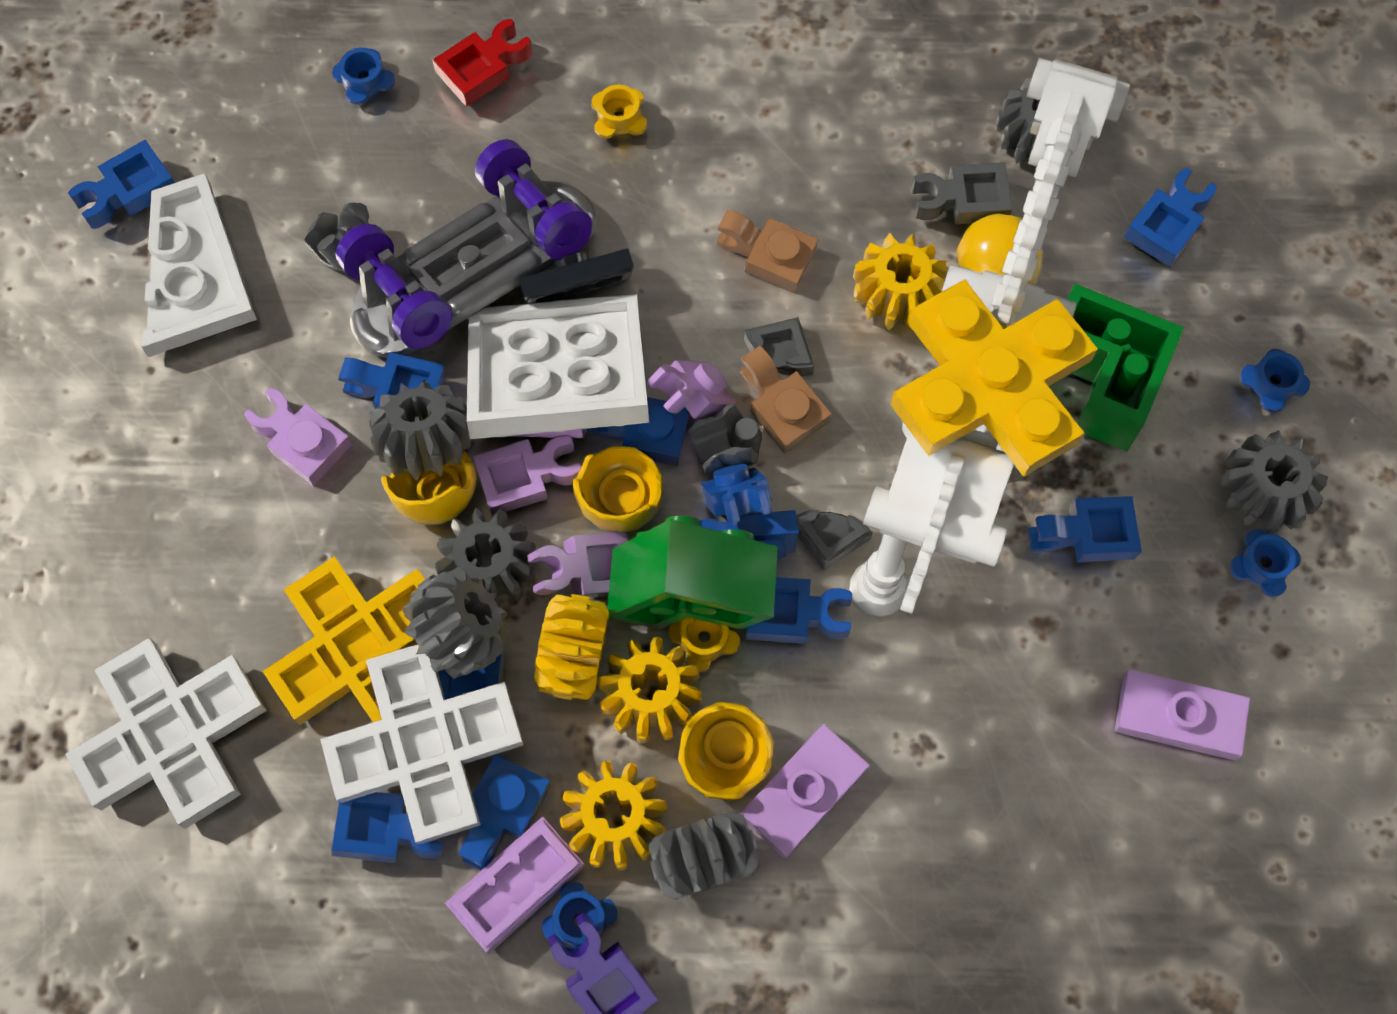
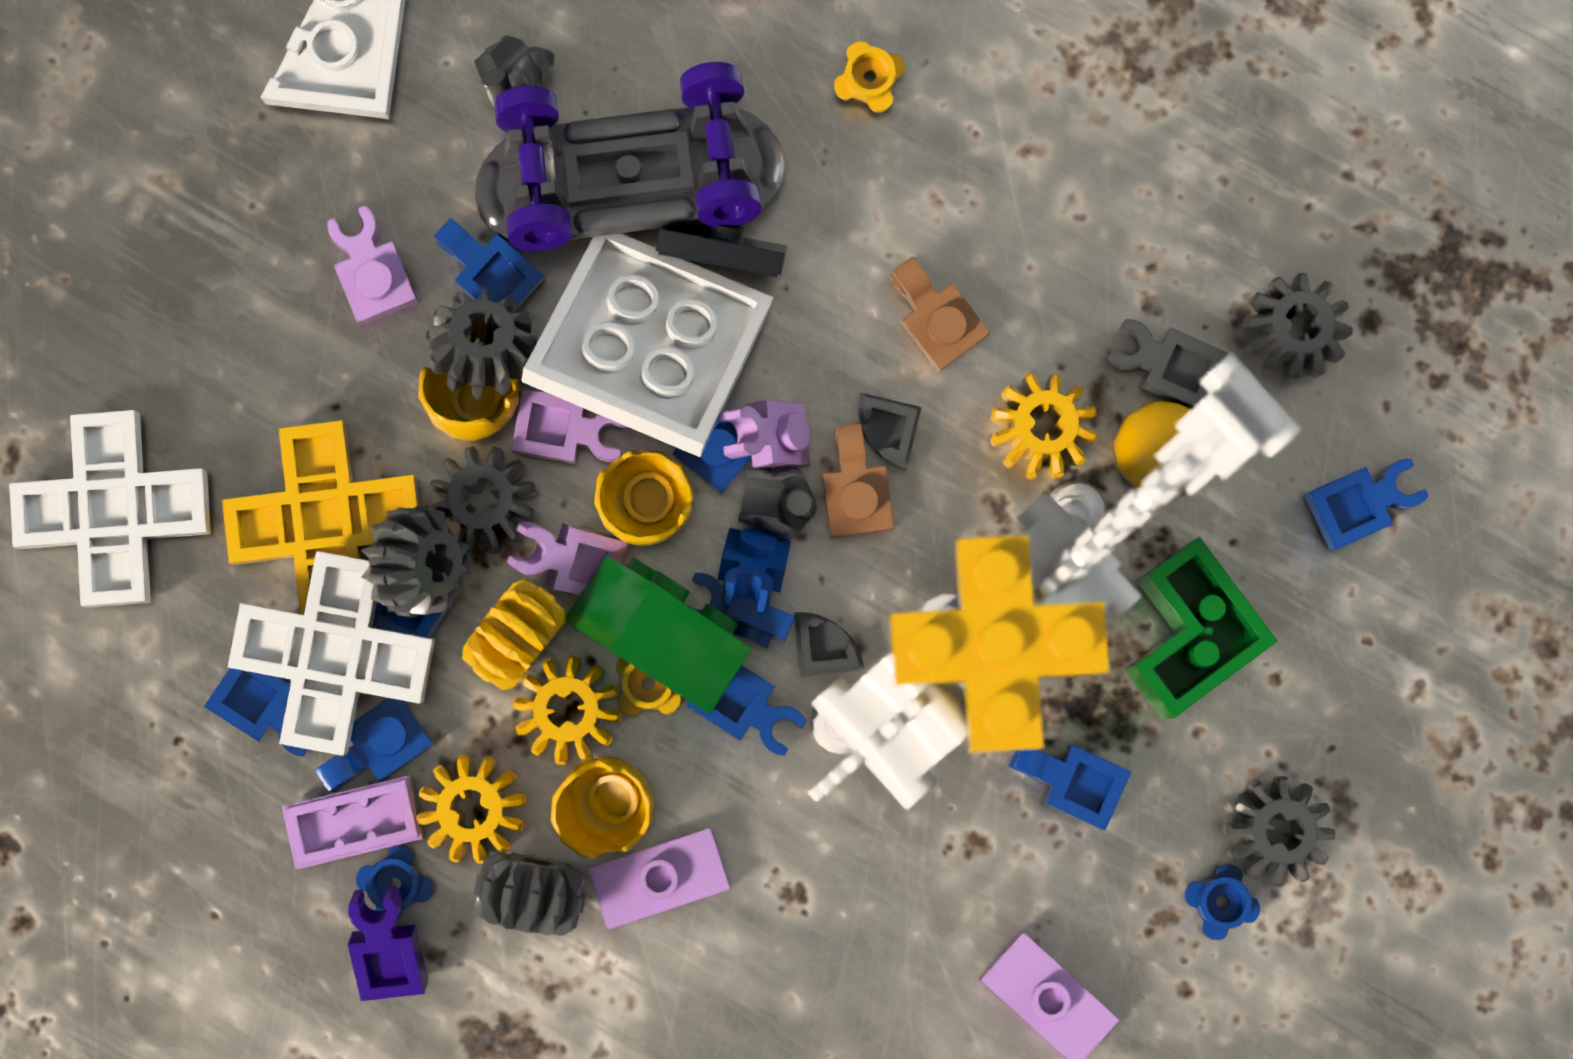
camera: 20 degrees right, 15 degrees up
blue plate [1240,349,1310,412] -> none

